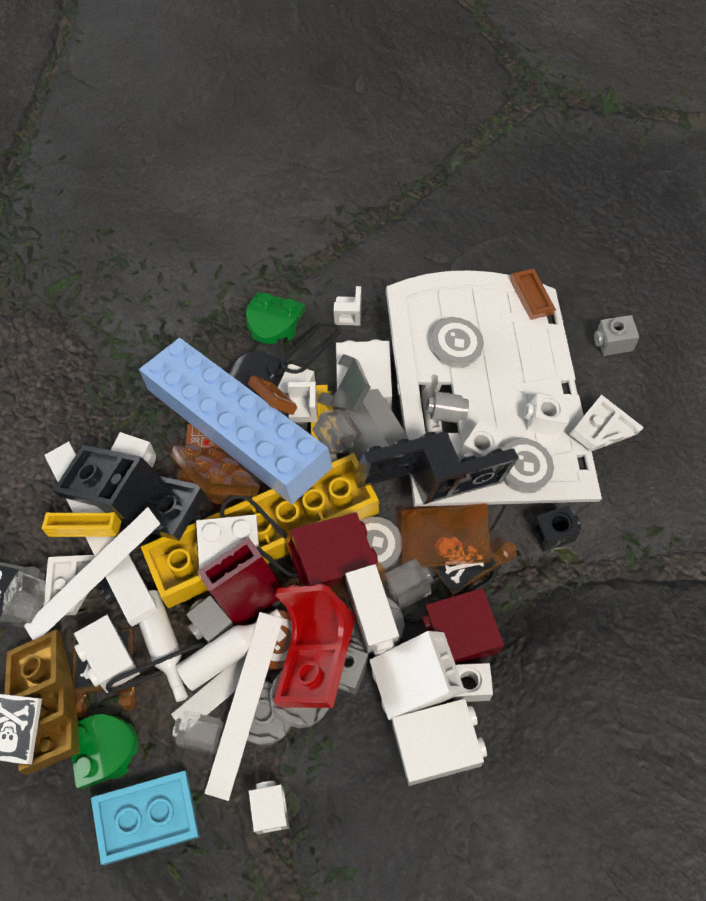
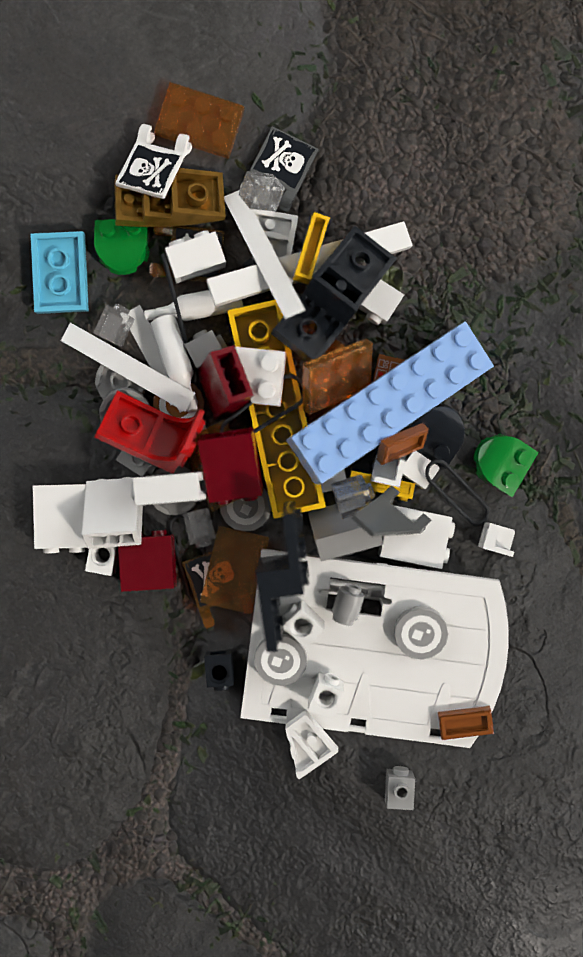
camera: 100 degrees right, 25 degrees up
white brick [249,781,289,834] -> none

